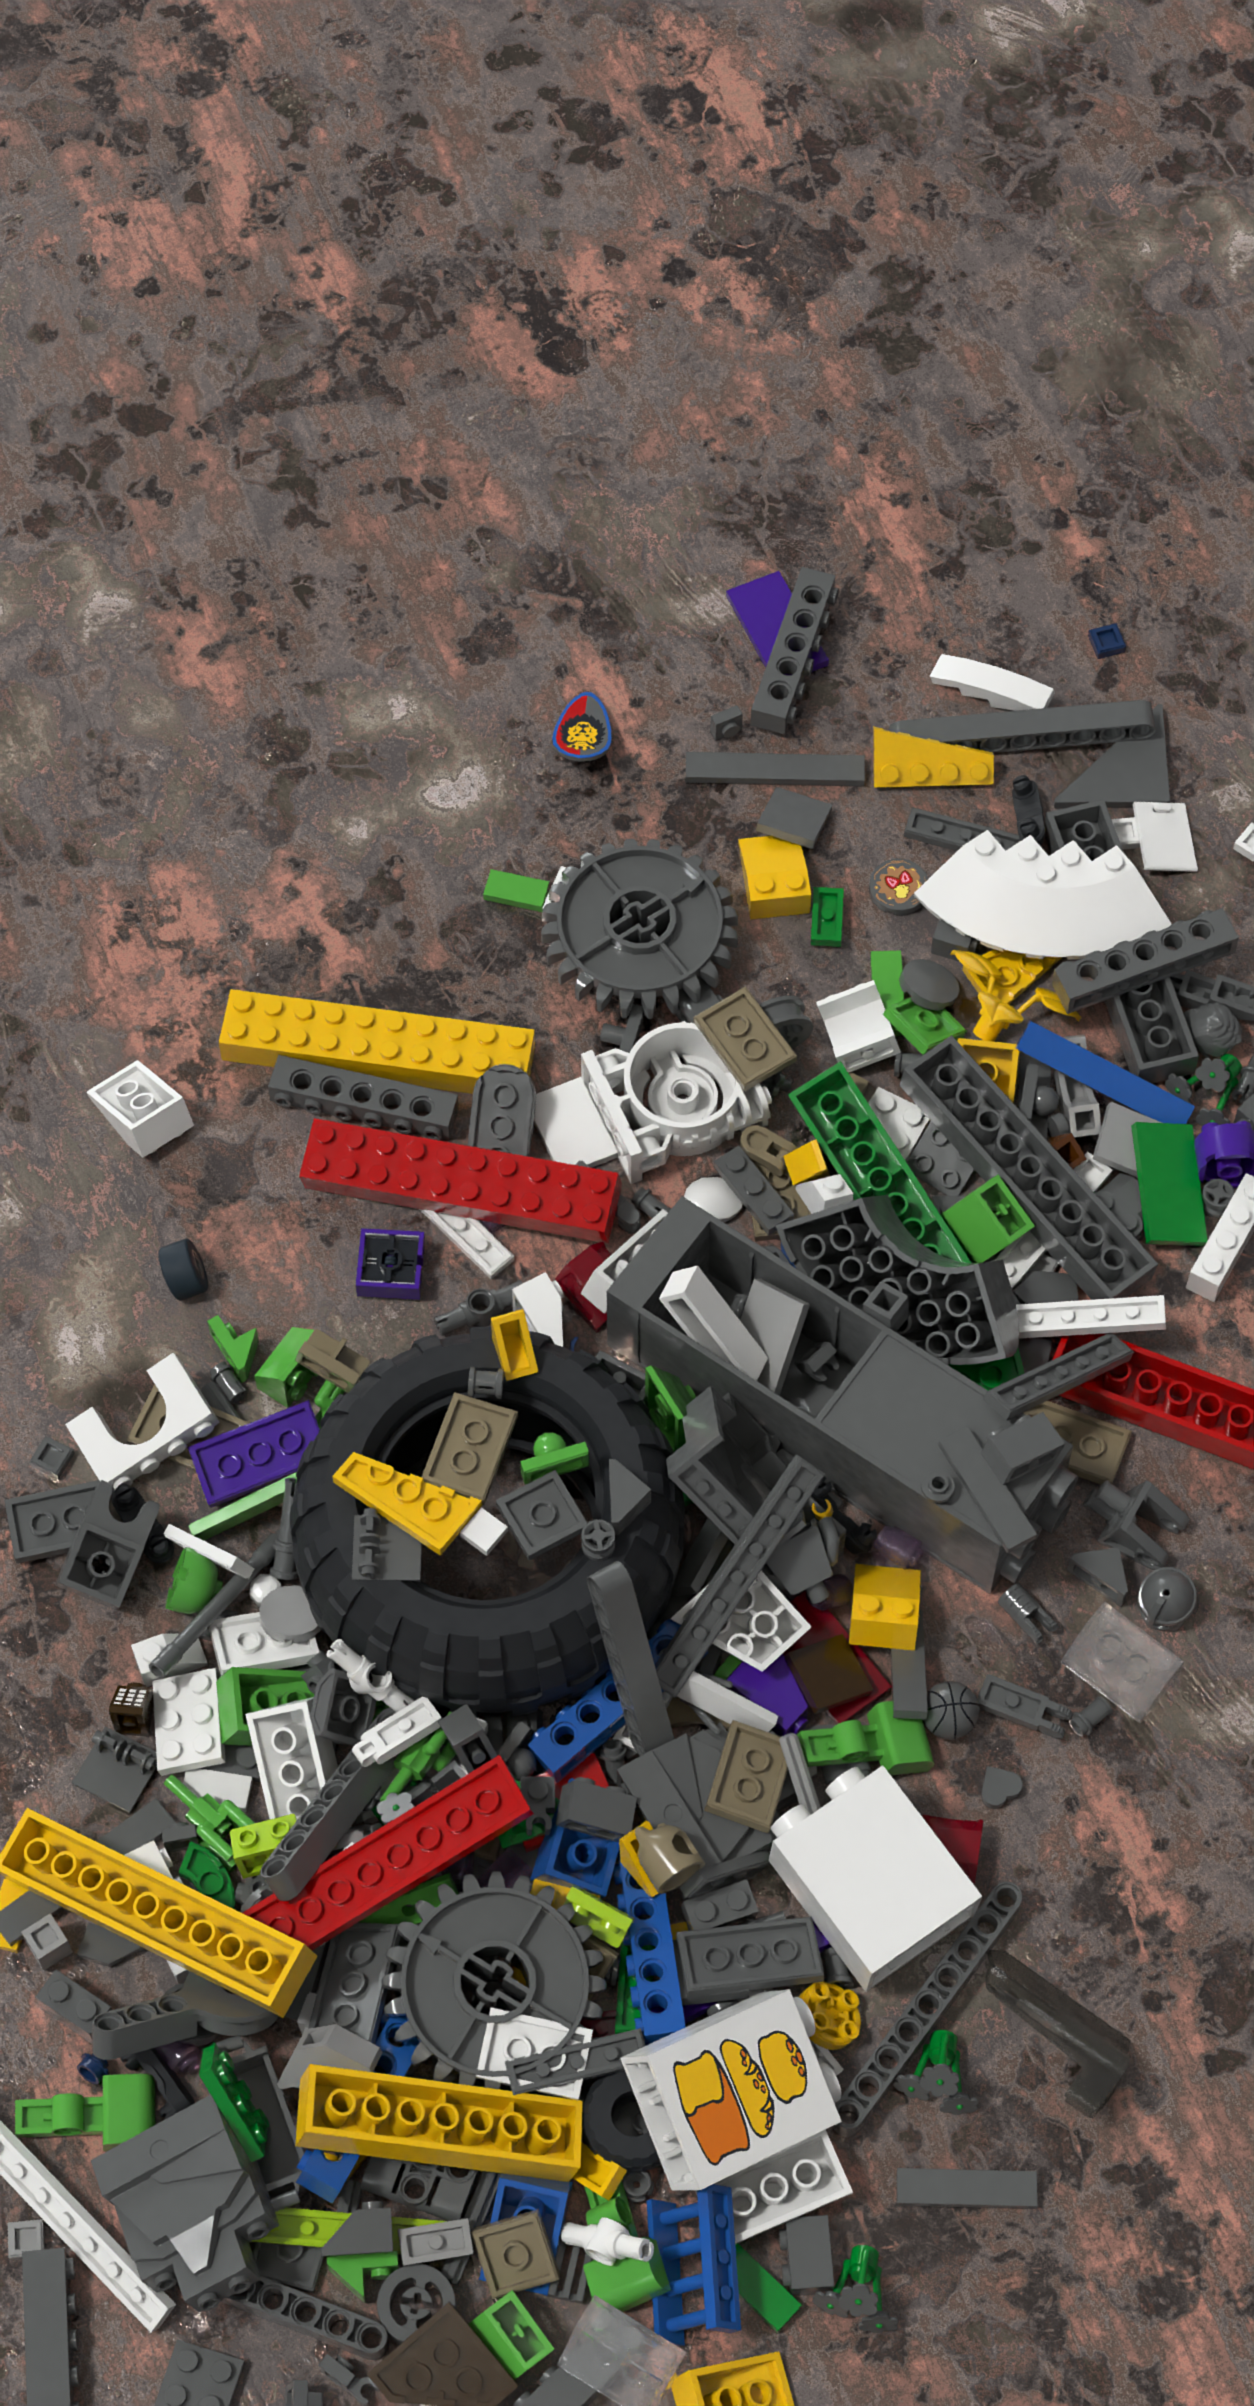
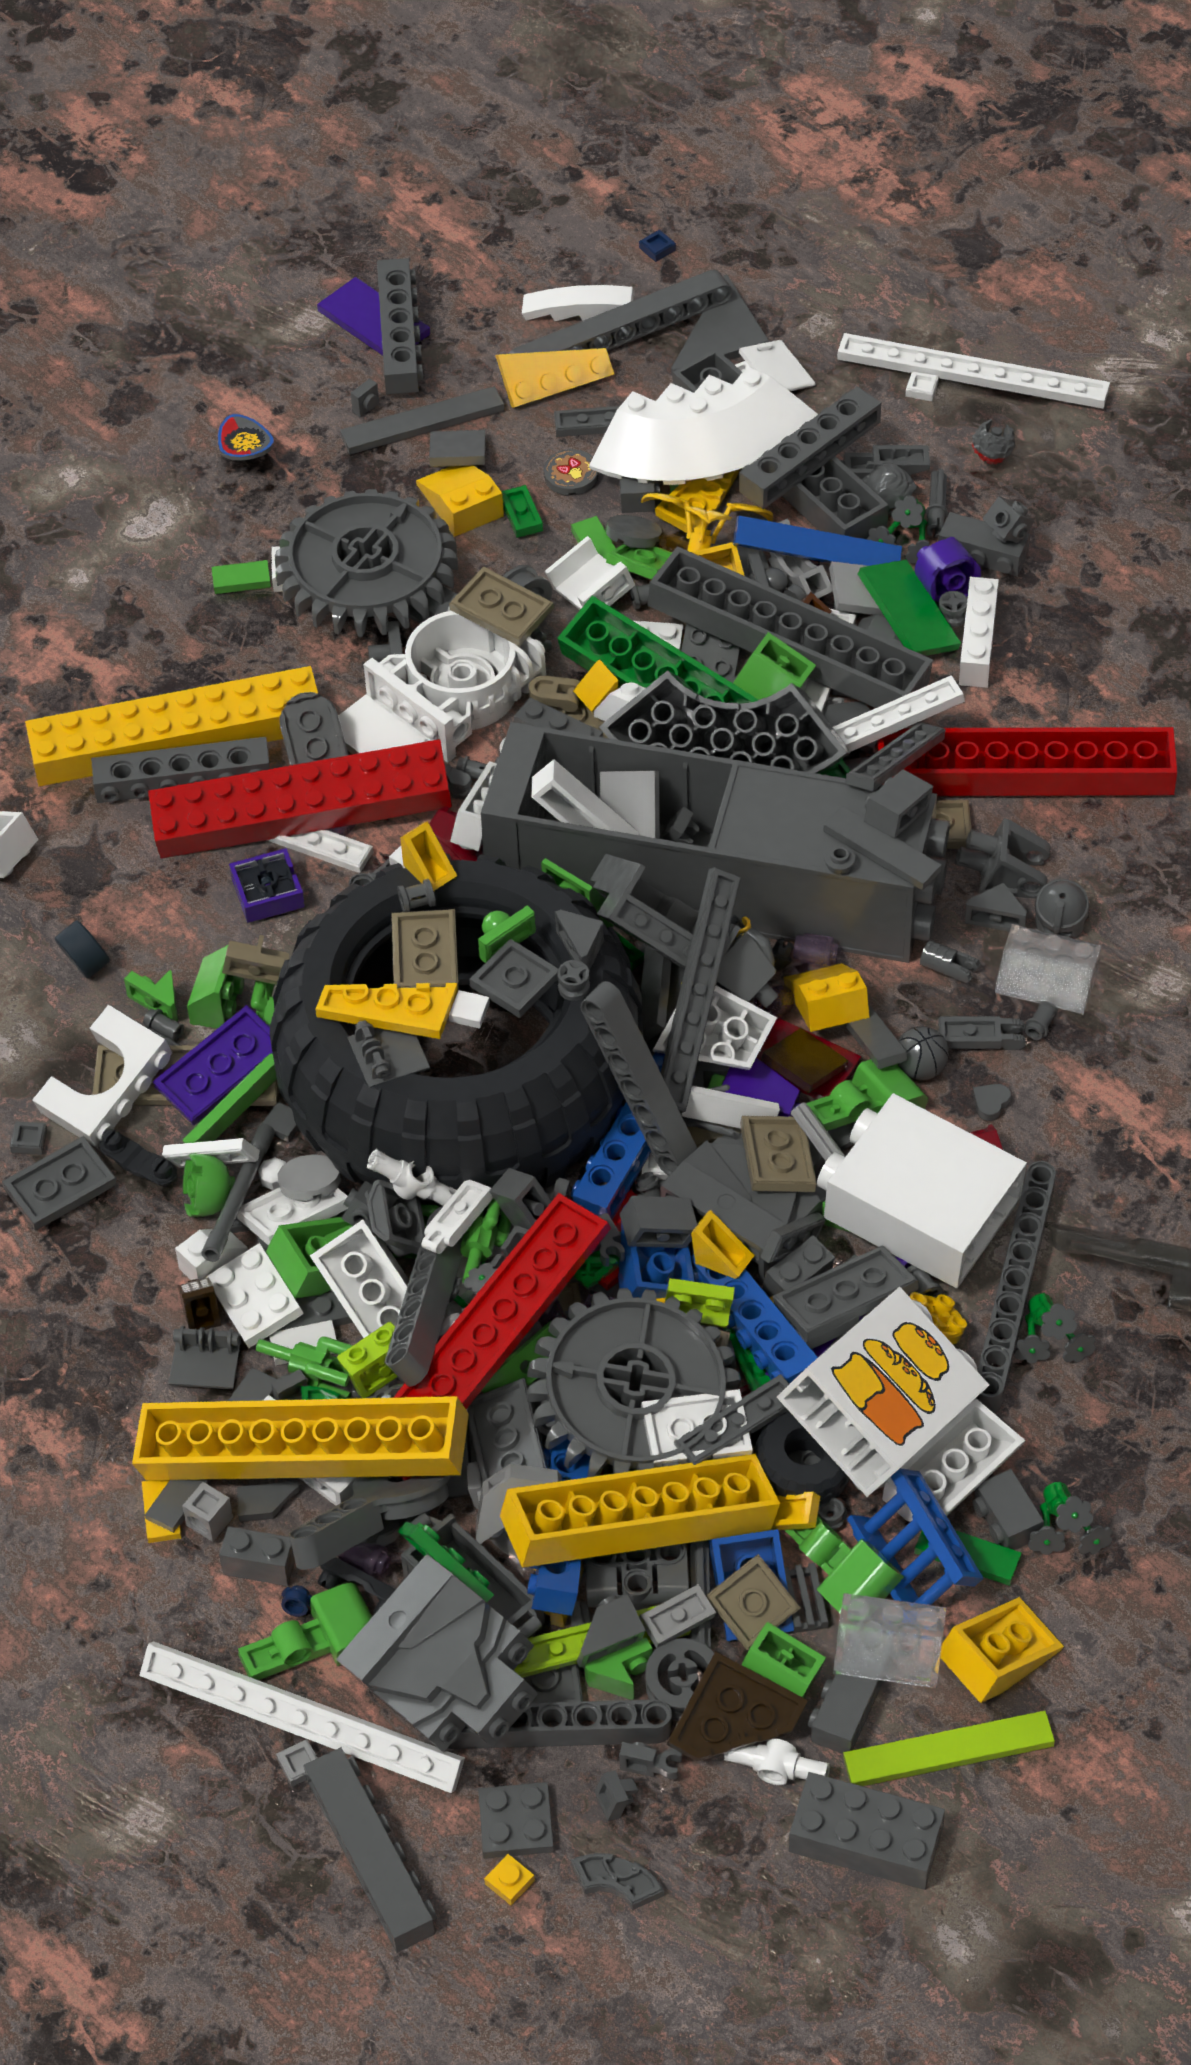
camera: 20 degrees left, 10 degrees down
dark grey brick [55,1480,160,1610] -> none
dark grey pin [270,1478,298,1580] -> none
white pin [561,2218,654,2266] -> none
dark tan piece [635,1823,705,1894] -> none
dark grey brick [863,1281,909,1332] -> none
dark grey tile [896,2168,1038,2209] -> none
black piece [1012,775,1045,846] -> none

